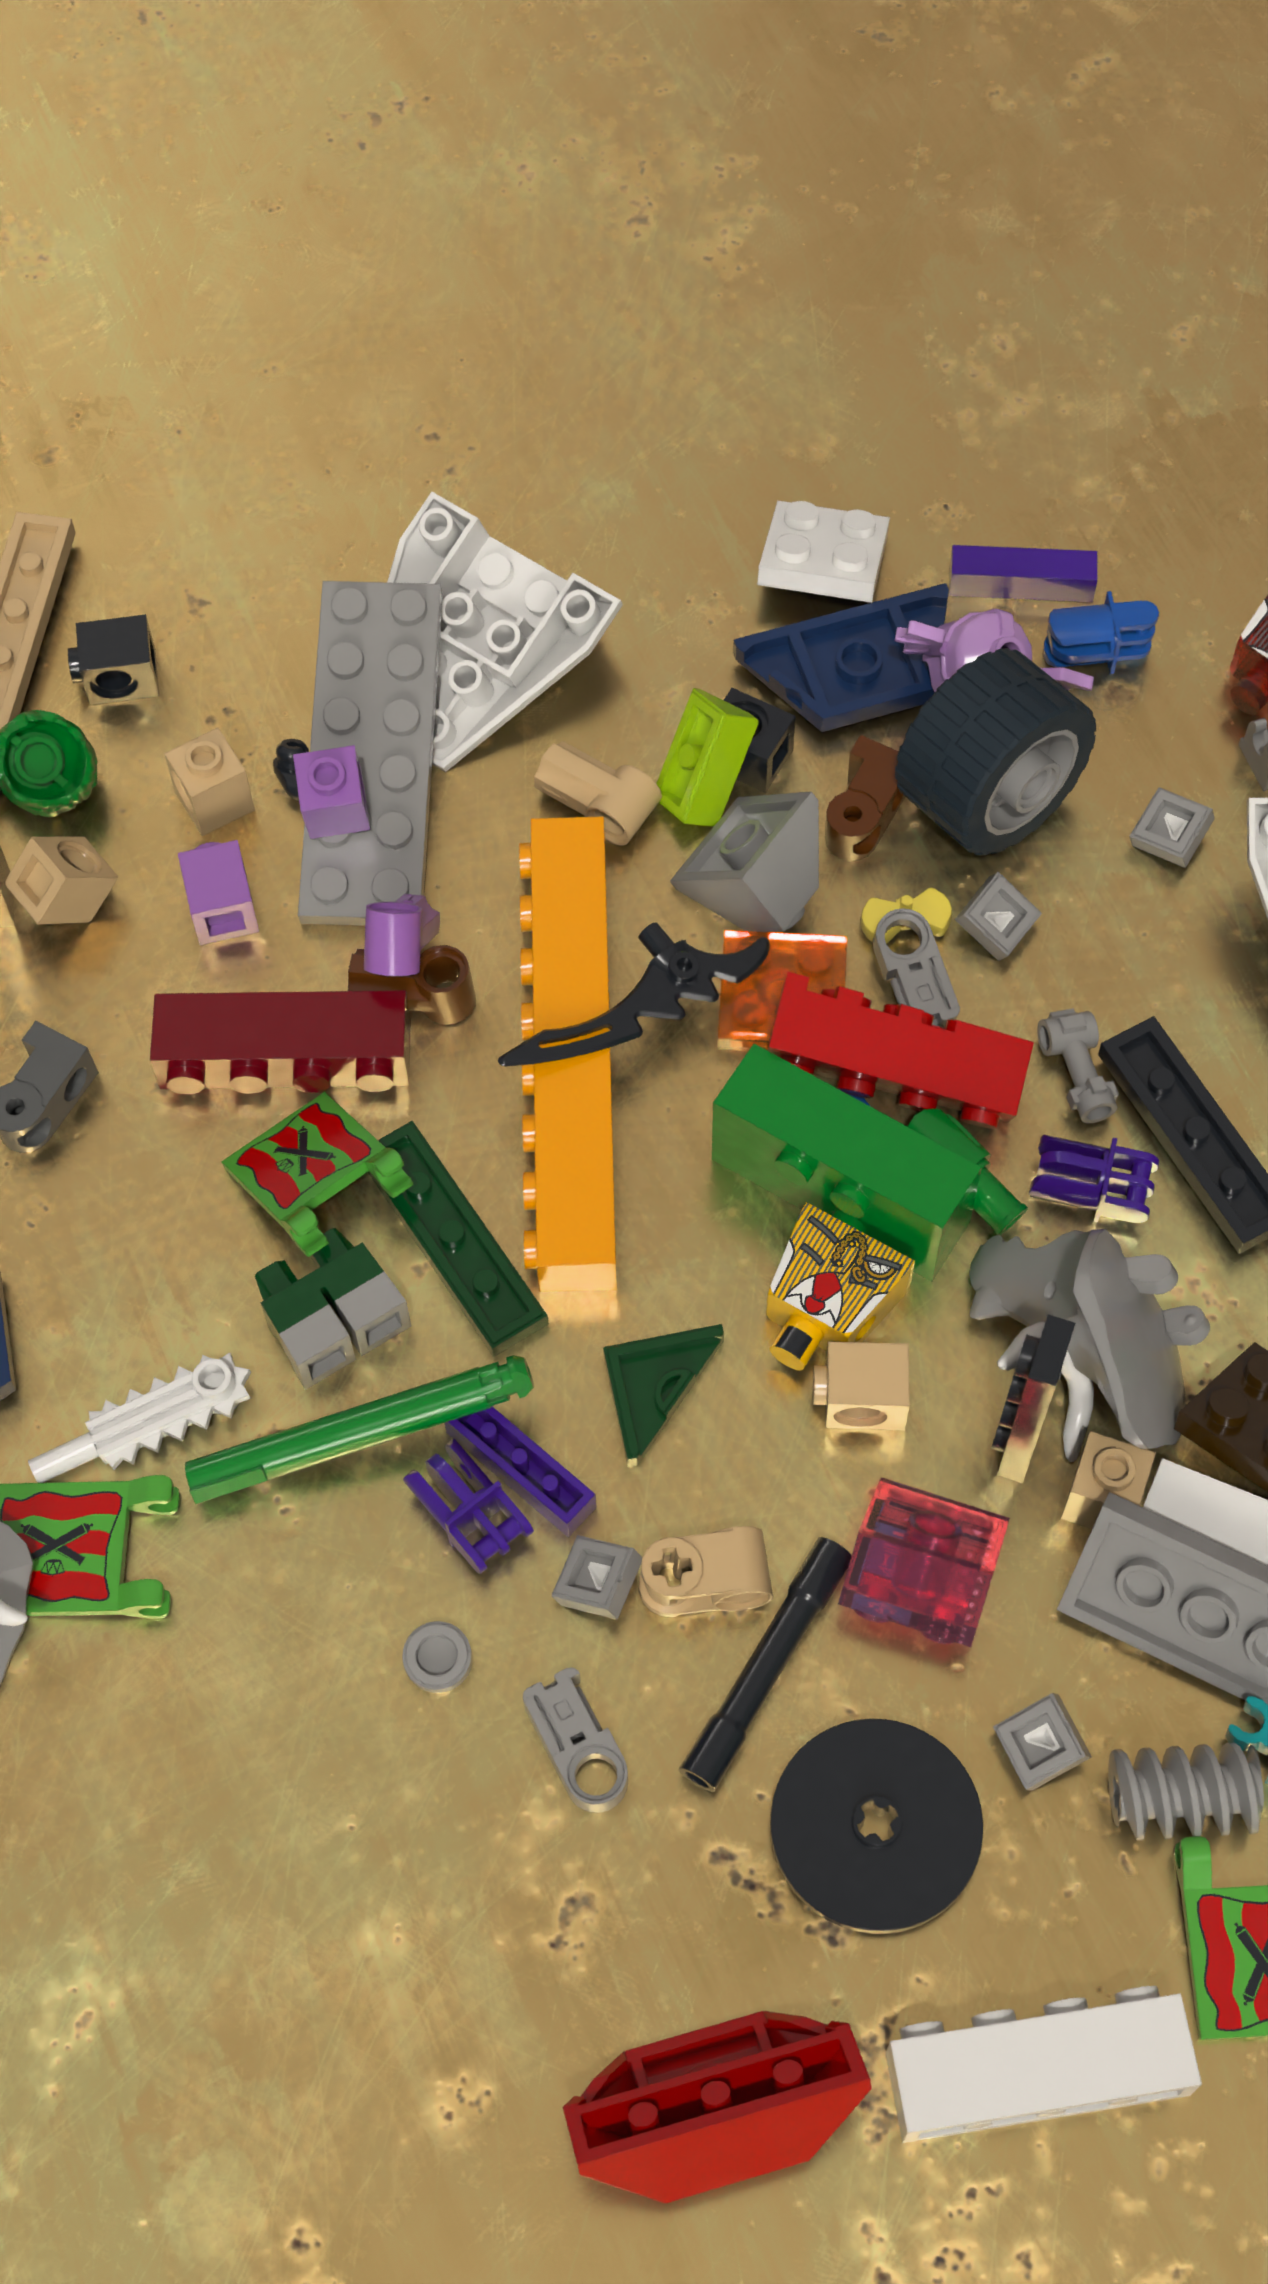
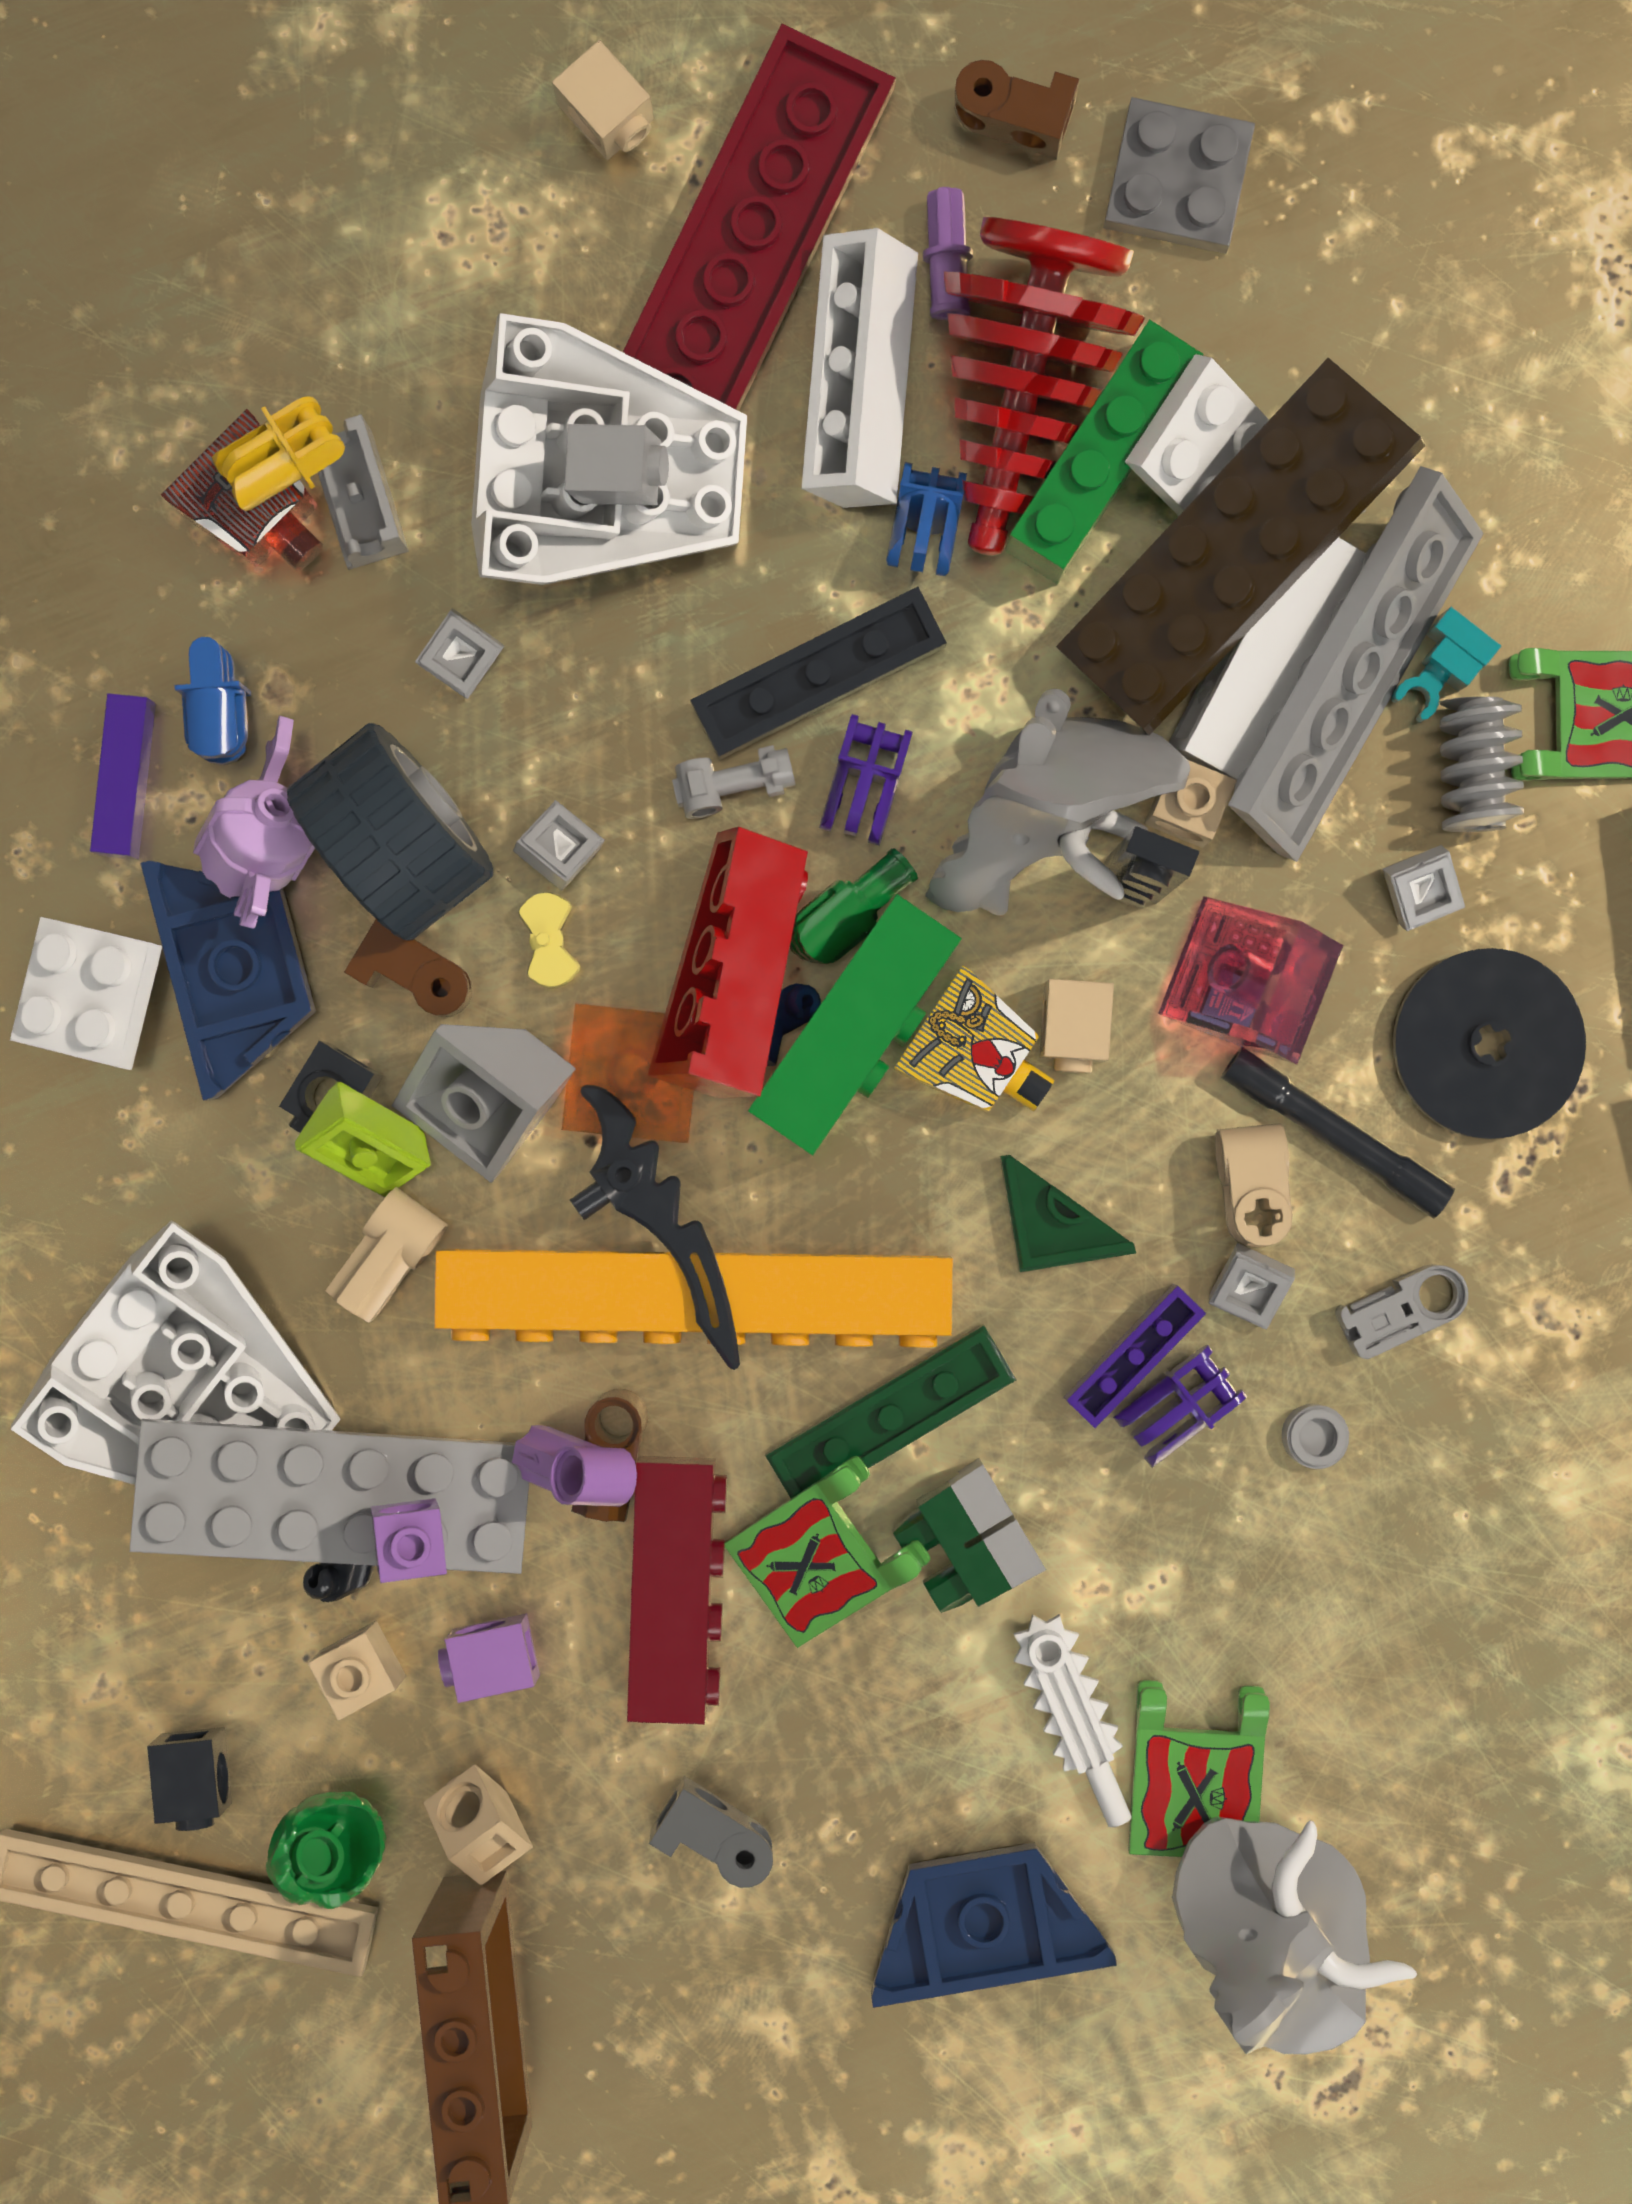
camera: 90 degrees left, 25 degrees up
green piece [185,1355,534,1504] -> none
light grey piece [873,908,960,1028] -> none

